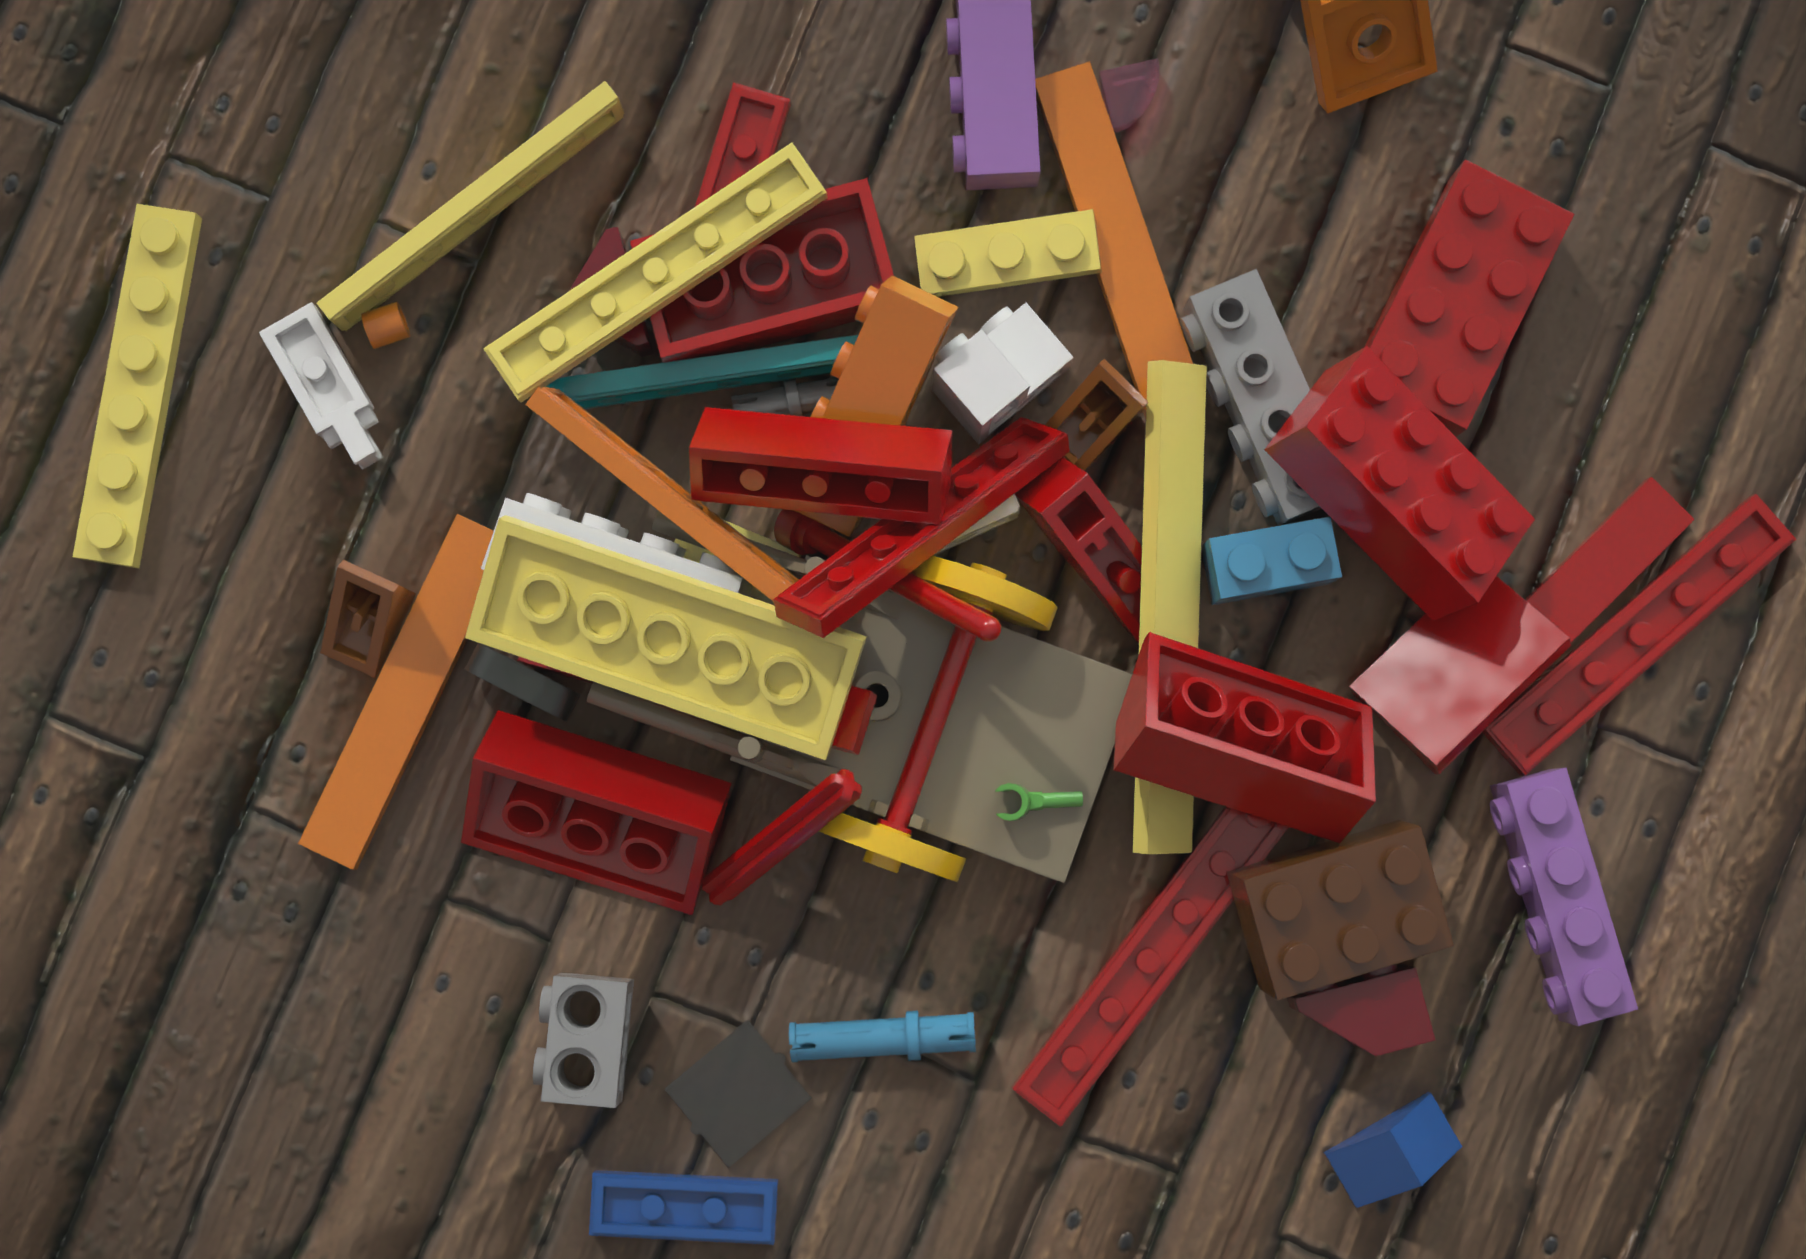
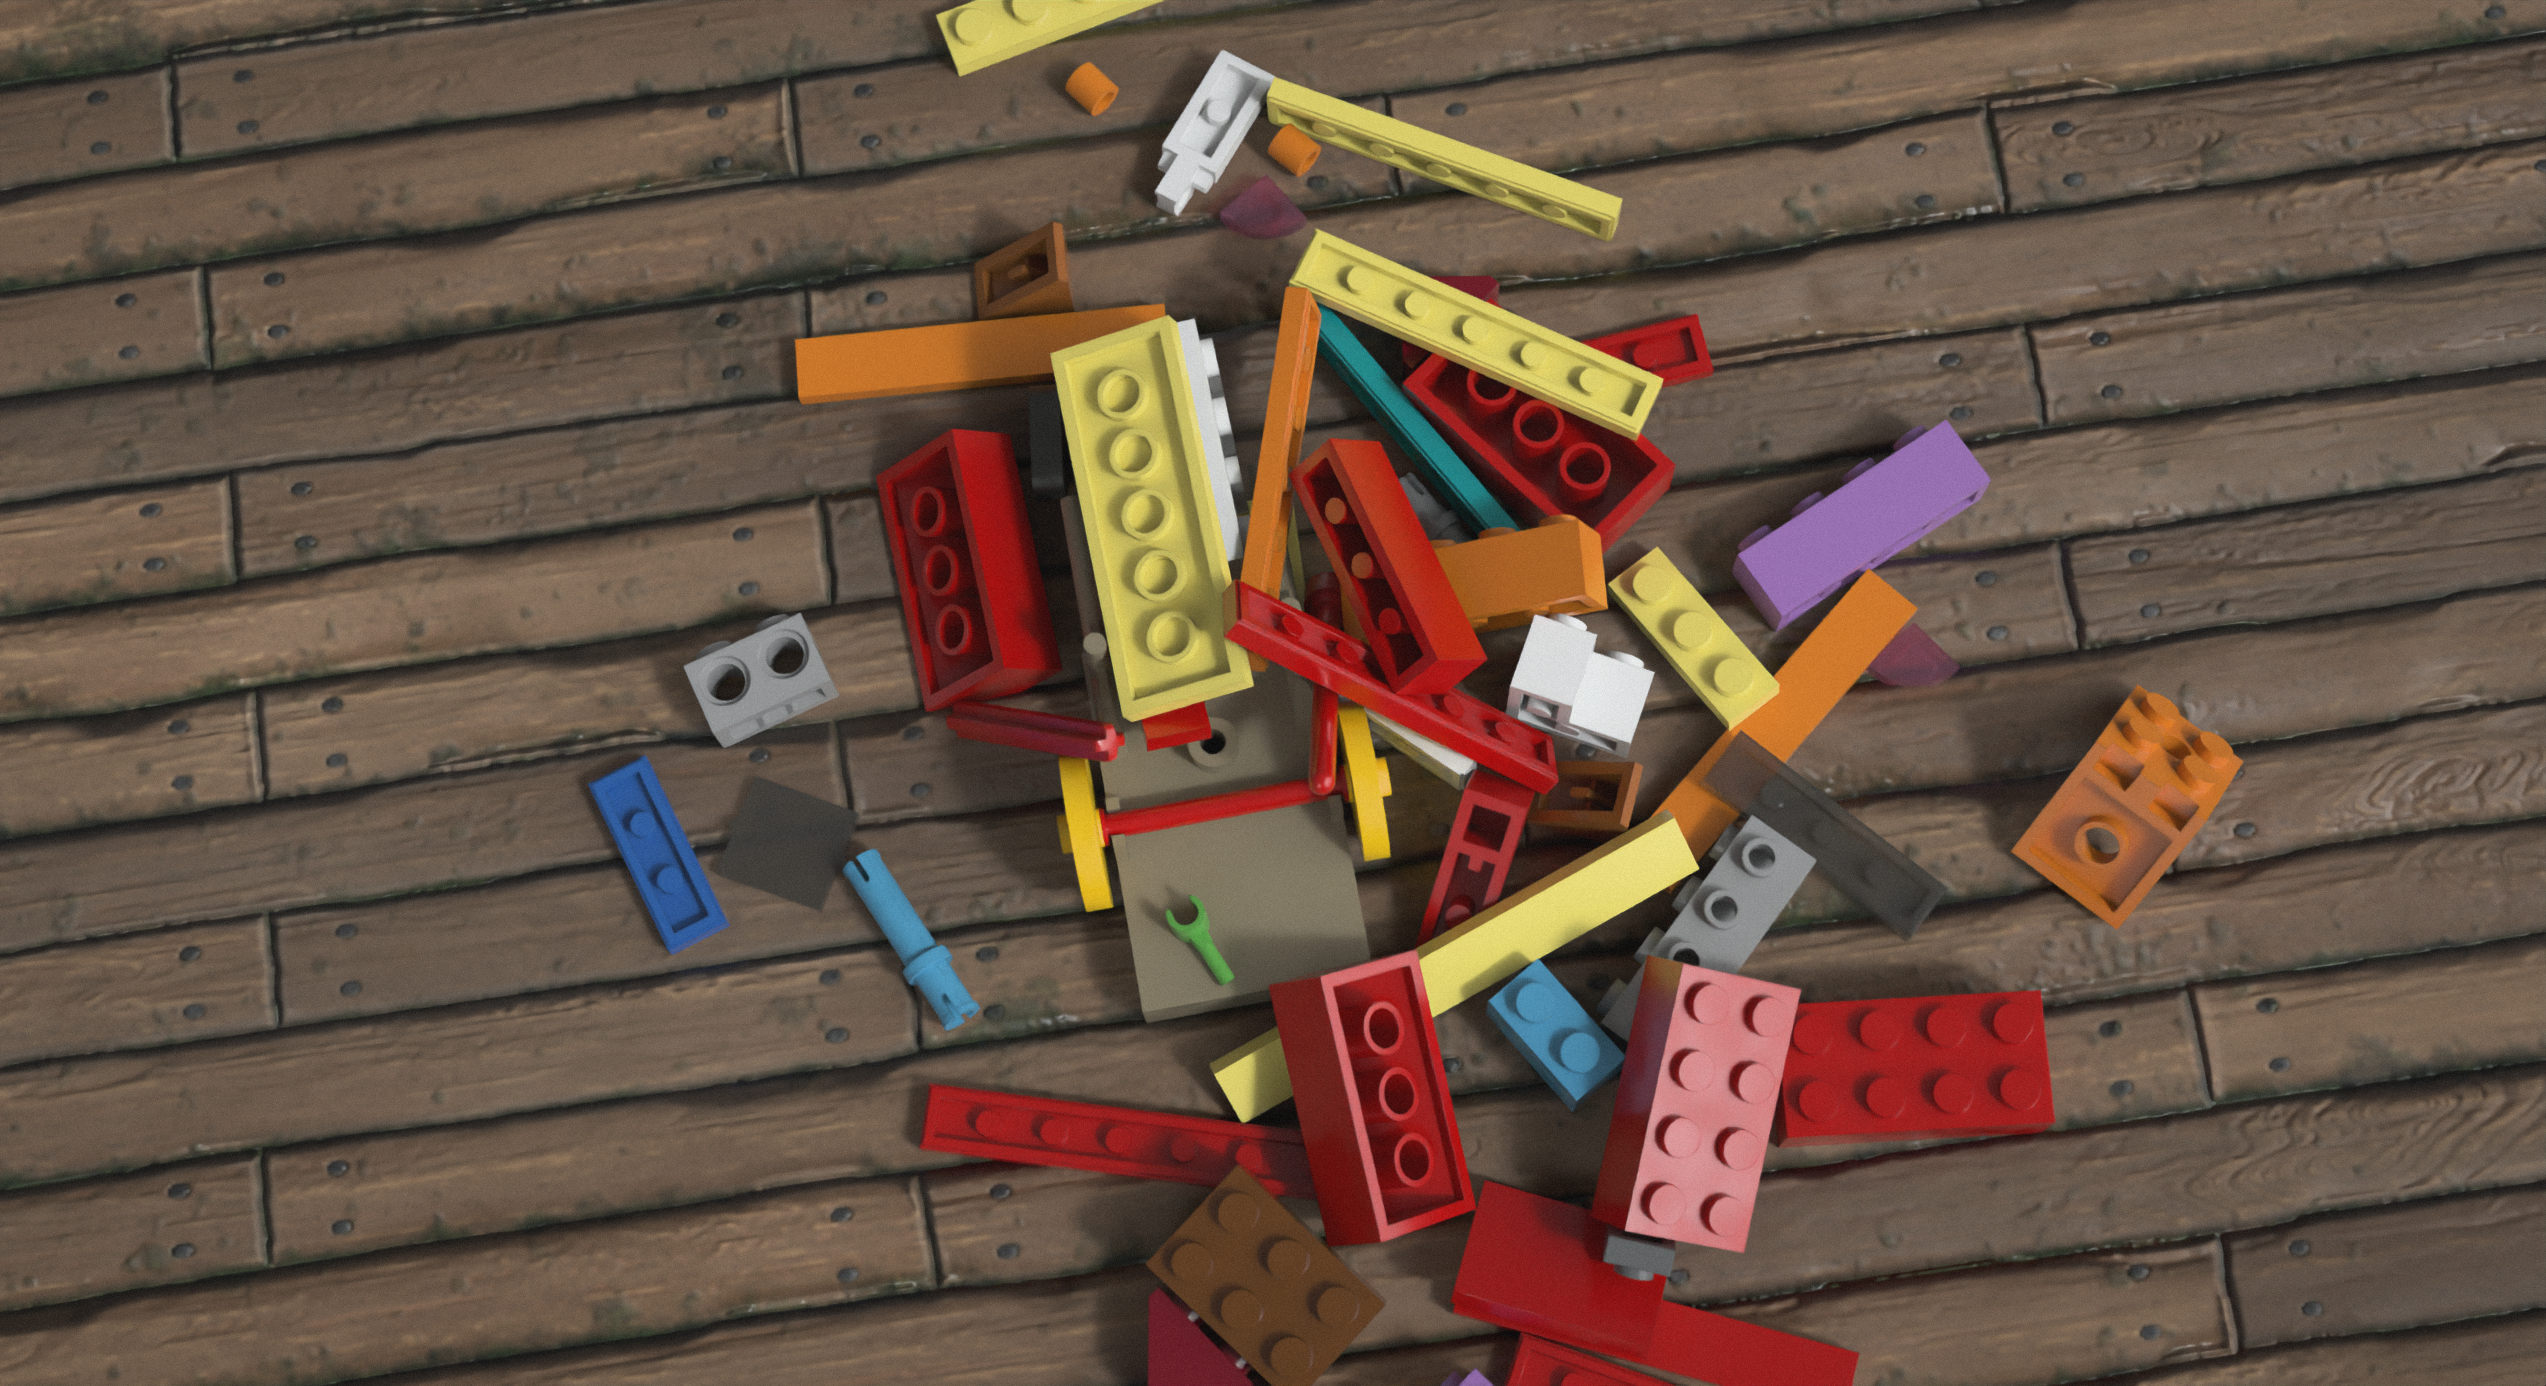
camera: 65 degrees right, 10 degrees down
none -> orange piece [1065,62,1119,116]
none -> clear pink tile [1220,174,1307,239]
none -> dark grey plate [1603,1223,1676,1281]
none -> clear smoke tile [1699,730,1948,941]

